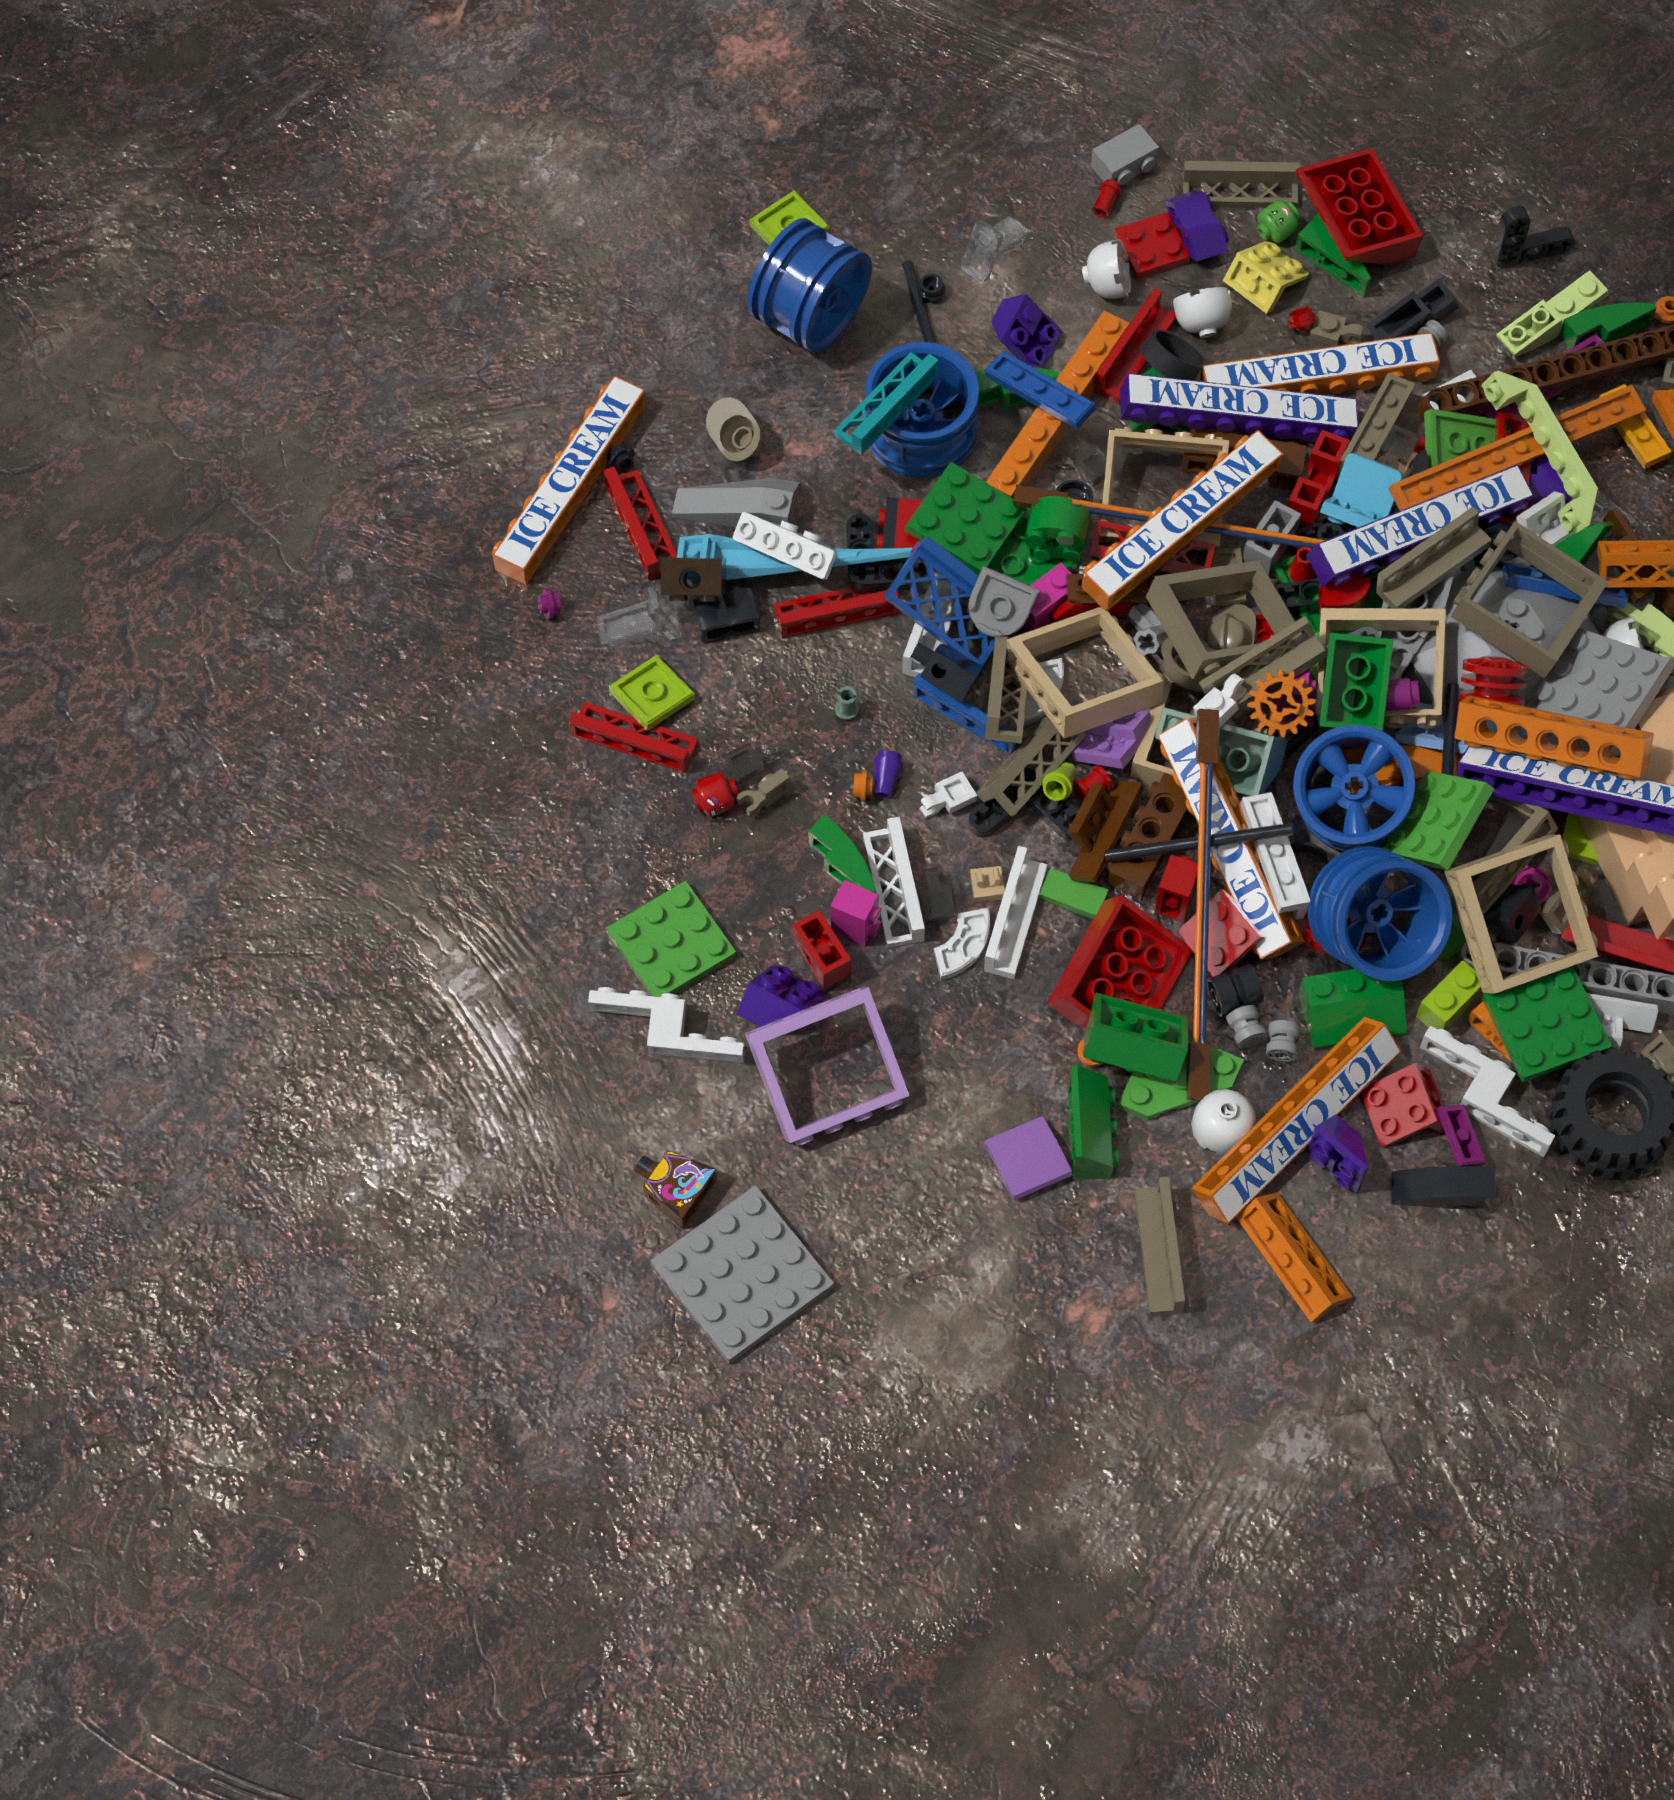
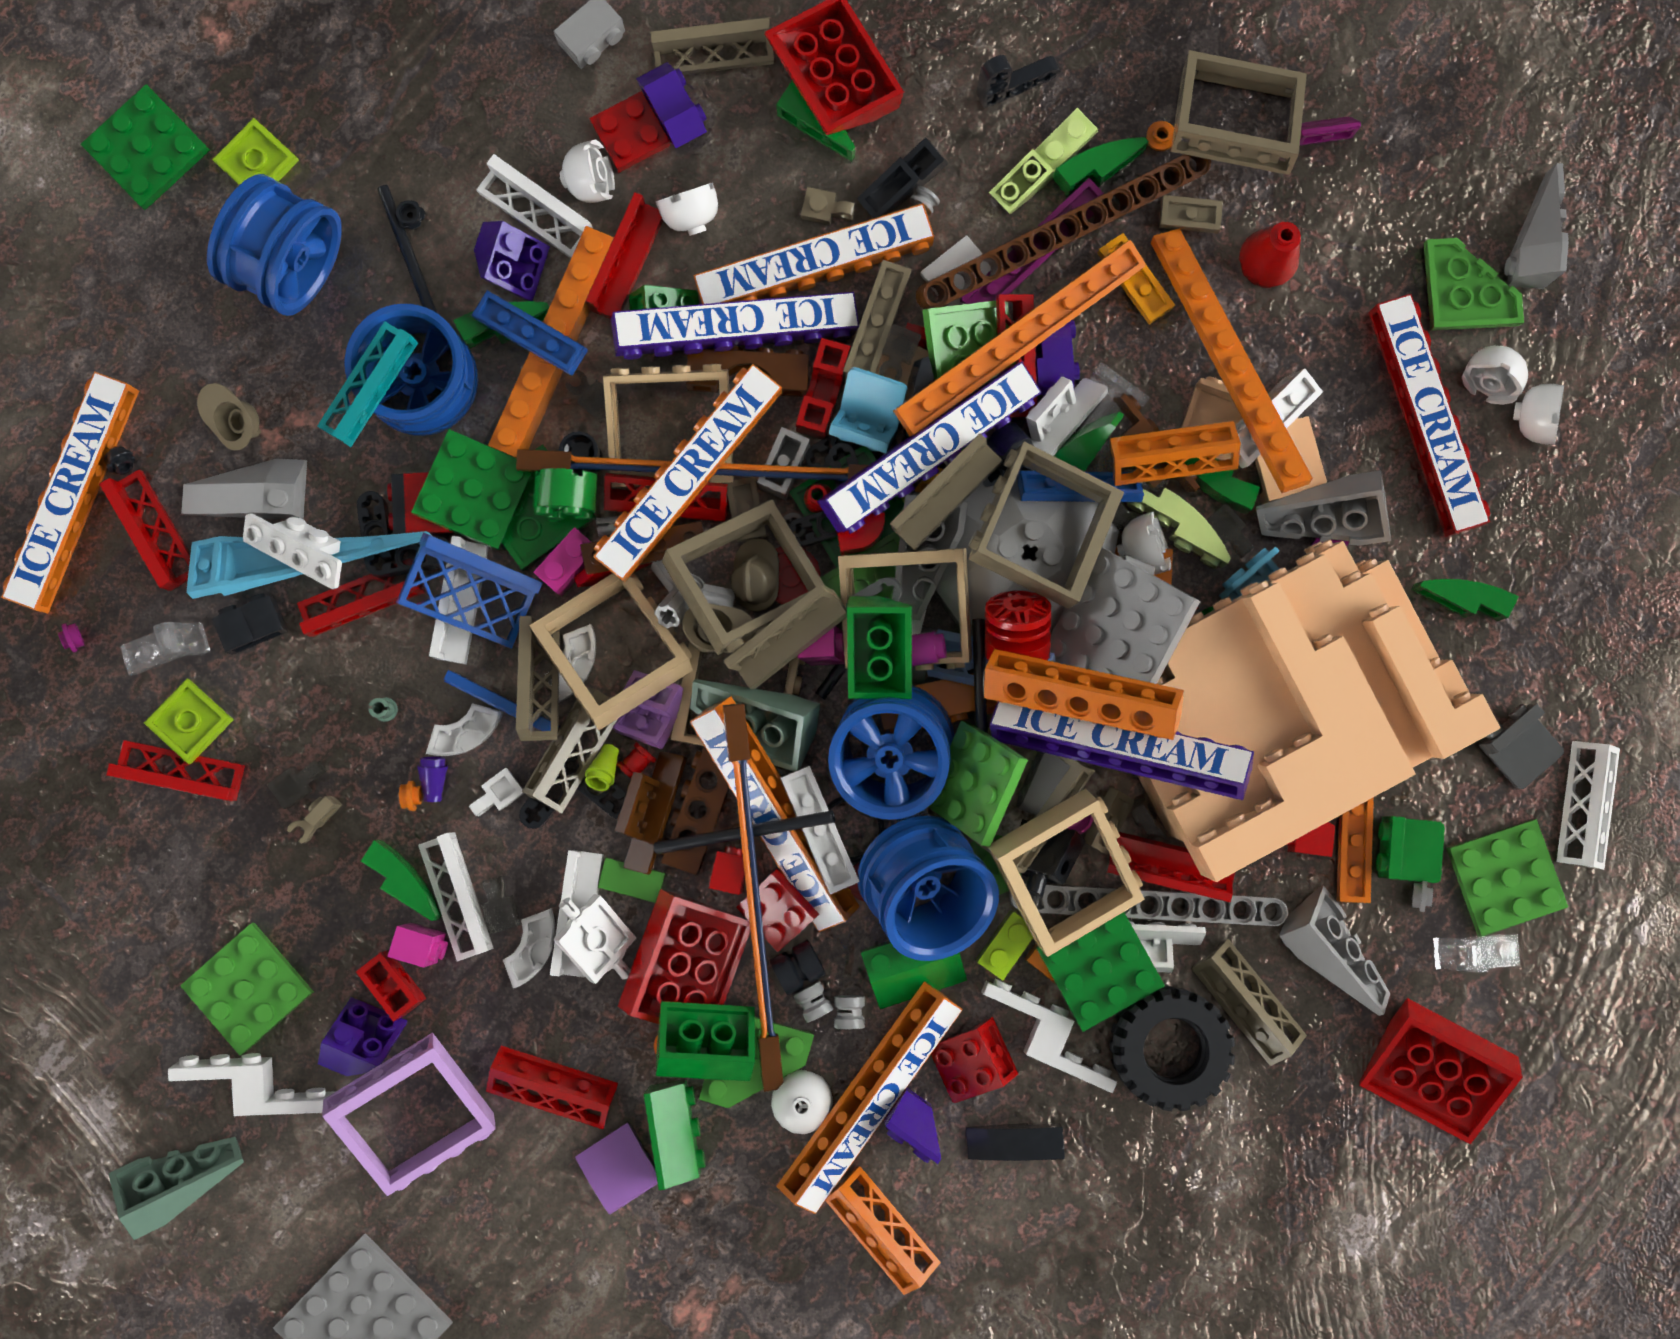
camera: 10 degrees left, 20 degrees up
torso [634,1151,717,1229] -> none
dark brown brick [661,557,726,602] -> none
red head [692,772,739,817] -> none
black torso [910,643,983,703] -> none
clear bracket [960,216,1031,284] -> none
light grey tile [968,565,1039,637] -> none
tan tile [970,866,1005,903] -> none
red pin [1092,179,1121,218] -> none
dark tan fence [1134,1177,1185,1316] -> none
black tyre [1140,330,1203,380] -> none
white plate [1193,673,1247,728] -> none
light yellow bracket [1223,241,1309,314] -> none
orange gear [1247,669,1316,737] -> none
bright green head [1256,200,1301,244] -> none
red plate [1288,307,1317,331] -> none
magenta slope [1437,1104,1486,1167] -> none
yellowish green slope [1481,371,1598,536] -> none
none -> green plate [80,84,210,210]
none -> sand green wedge [108,1137,244,1240]
none -> white tile [426,703,504,756]
none -> white fence [476,154,593,258]
none -> red fence [486,1045,618,1130]
none -> white plate [553,894,636,984]

